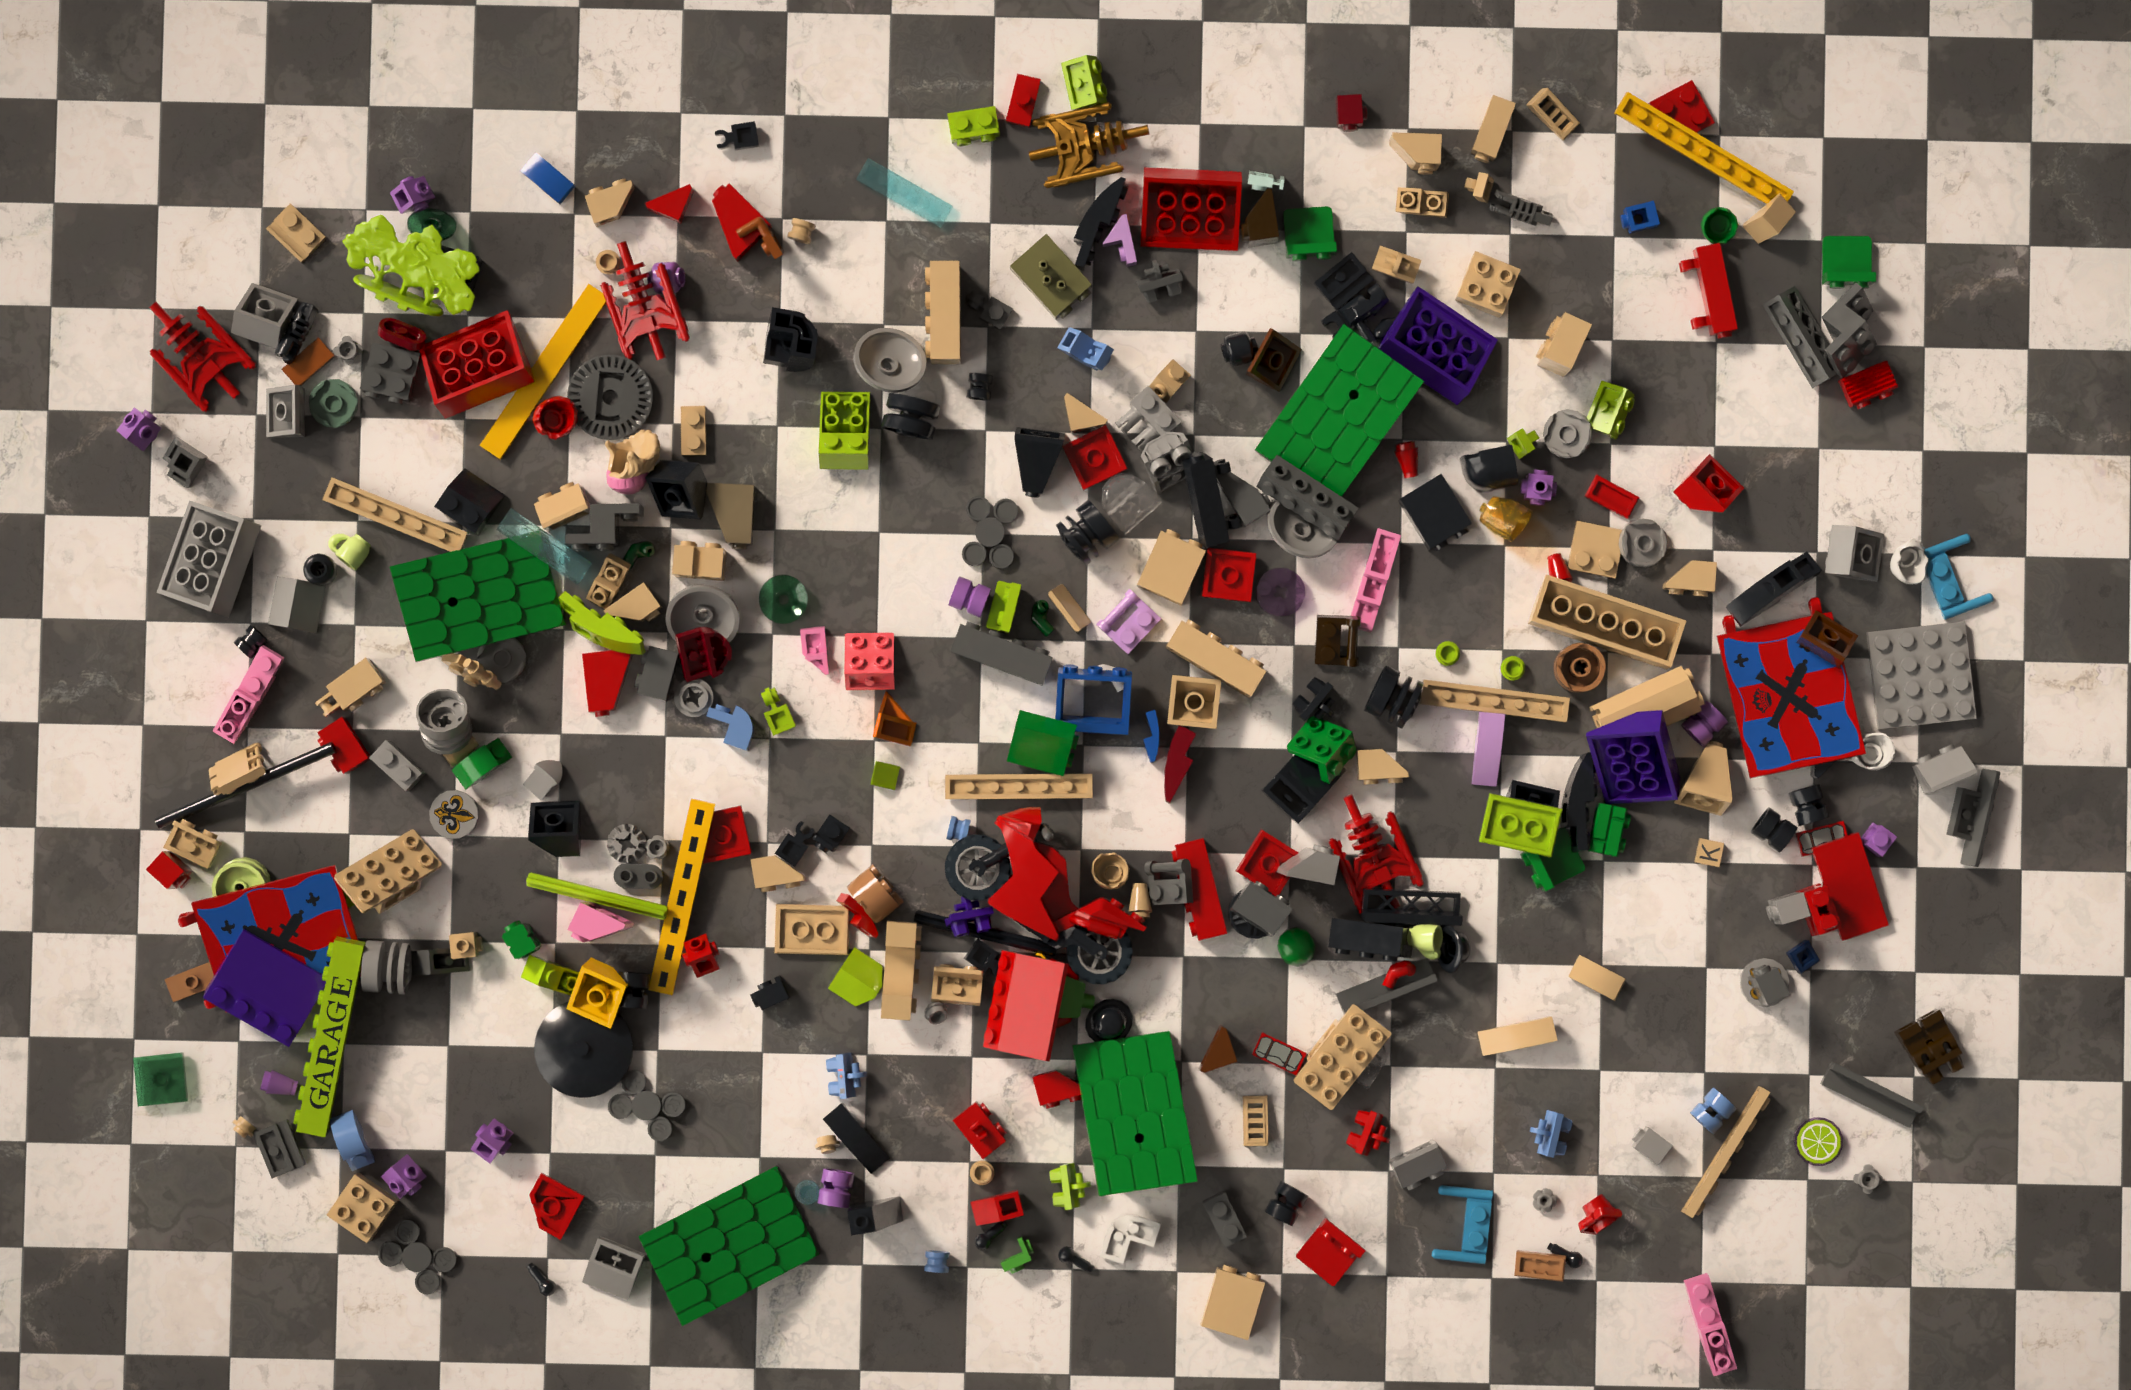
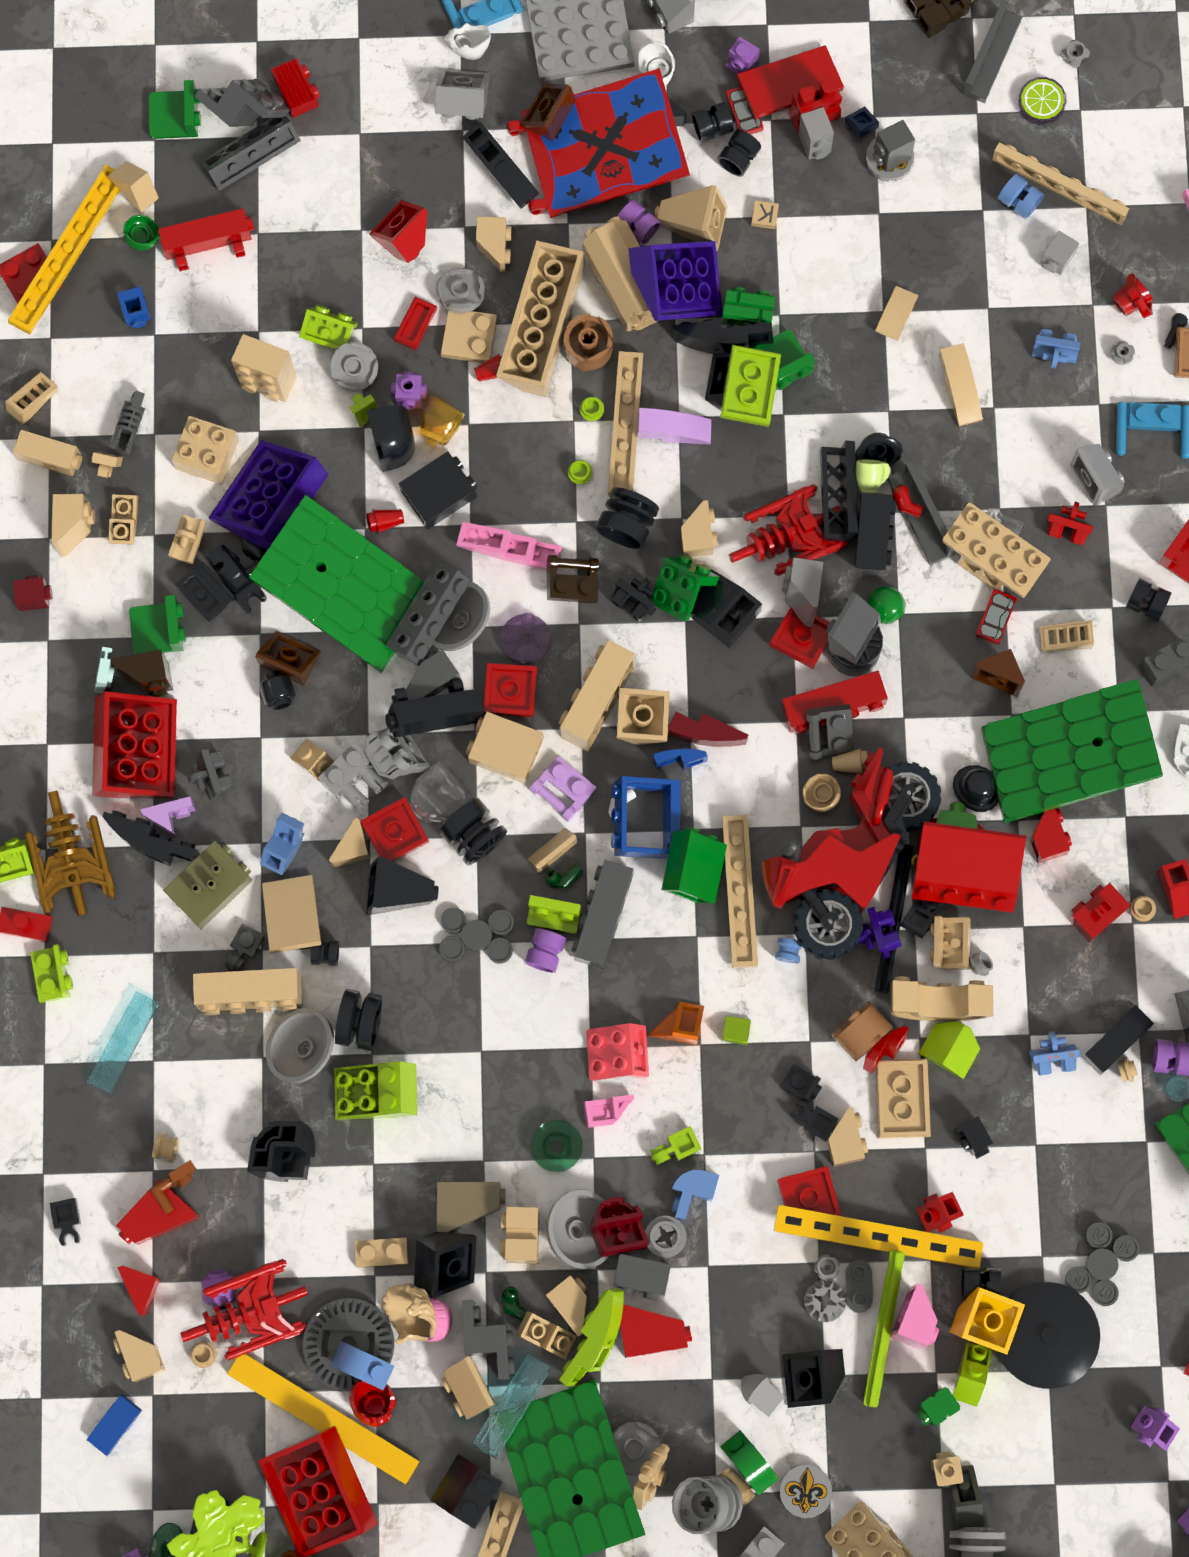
camera: 85 degrees left, 10 degrees down
lime hips [1049,1163,1091,1210] -> none
none -> tan tile [262,875,321,953]
none -> medium blue brick [330,1341,394,1390]

